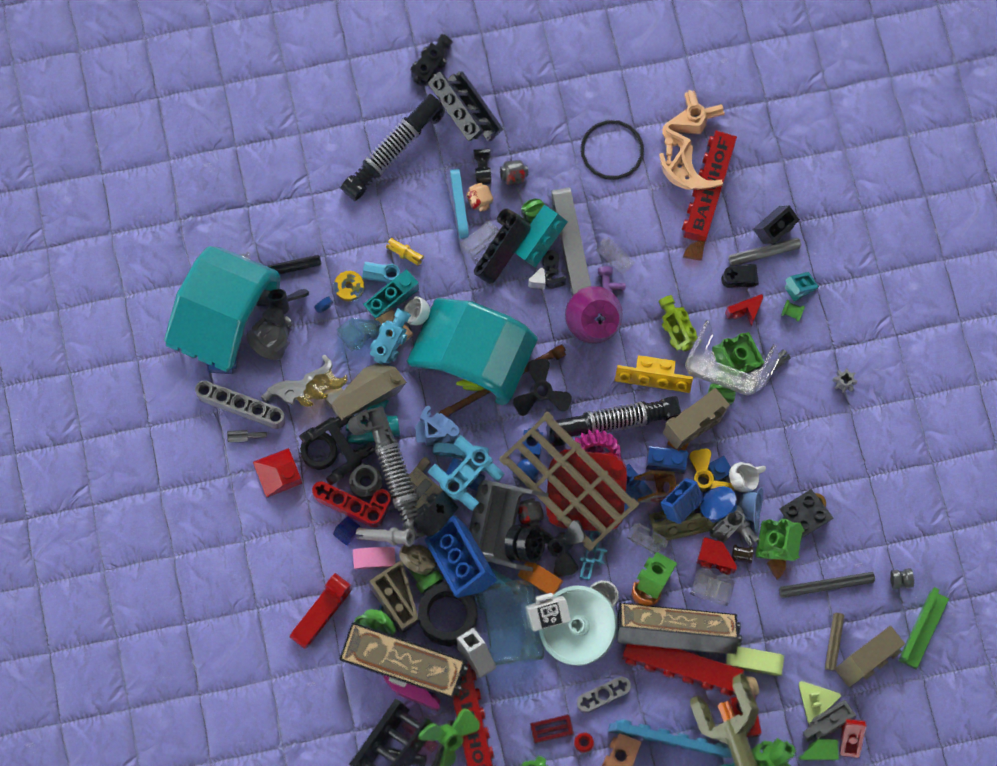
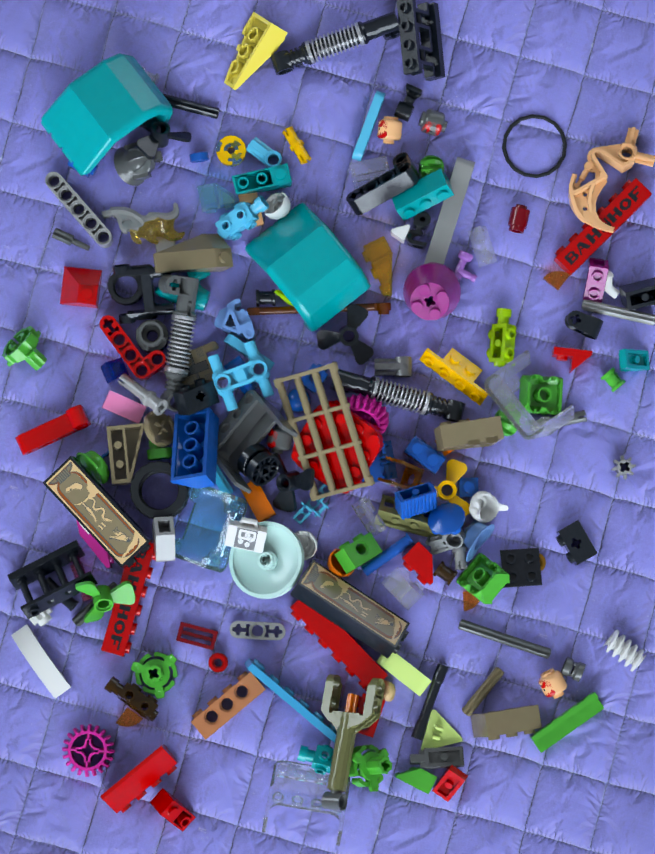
camera: 30 degrees right, 10 degrees up
none -> bright green piece [2,326,47,371]
none -> light yellow wedge [224,12,287,90]
none -> black bush [256,289,276,307]
none -> blue pin [360,532,415,576]
none -> clear yellow slope [362,236,392,299]
none -> flat silver piece [375,356,412,377]
none -> black piece [411,663,449,740]
none -> dark red brick [508,204,530,234]
none -> light nougat head [538,668,567,699]
none -> black brick [556,520,598,566]
none -> bracket [583,257,609,303]
none -> white piece [603,630,646,672]
none -> white arm [604,270,620,299]

